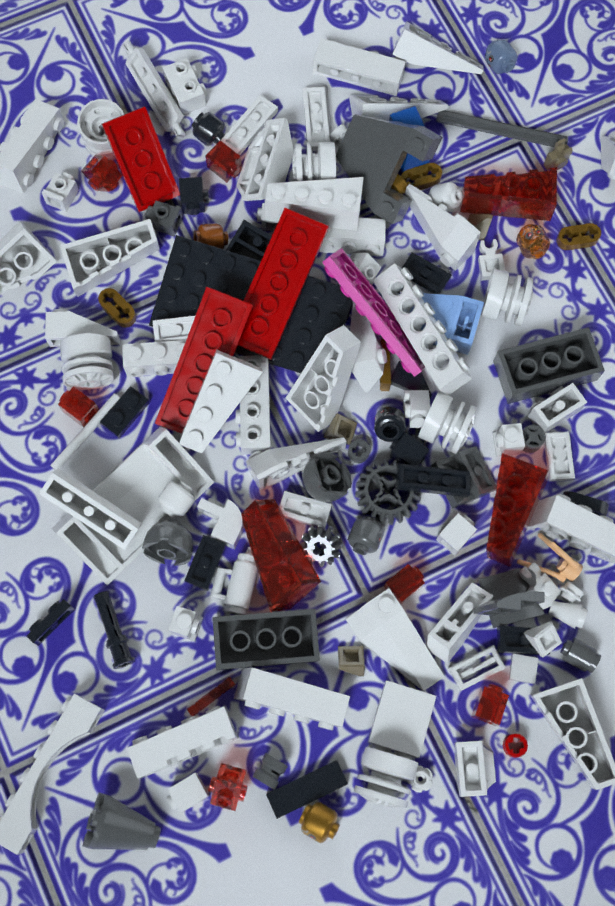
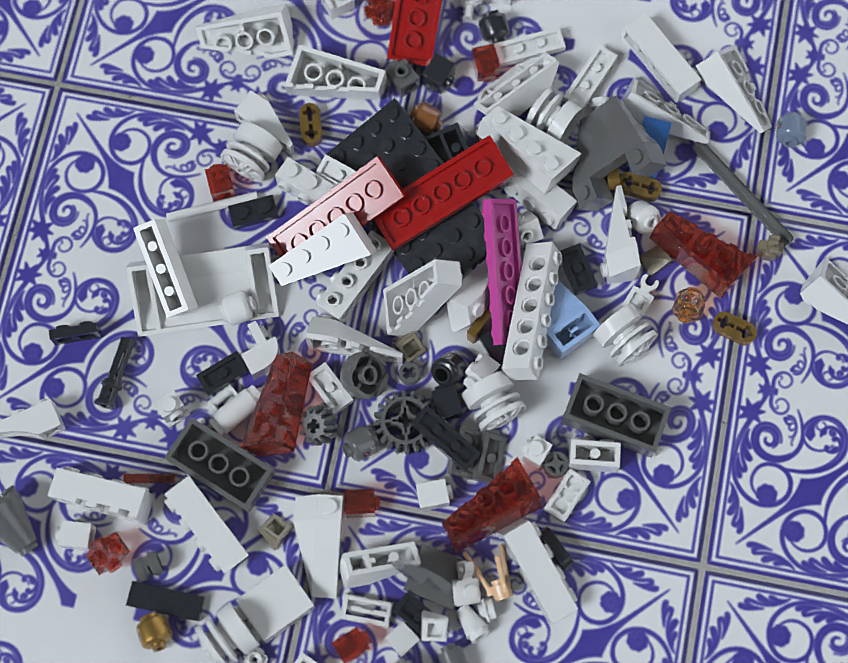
camera: 40 degrees right, 0 degrees up
dark grey cylinder [142,520,193,566] -> none

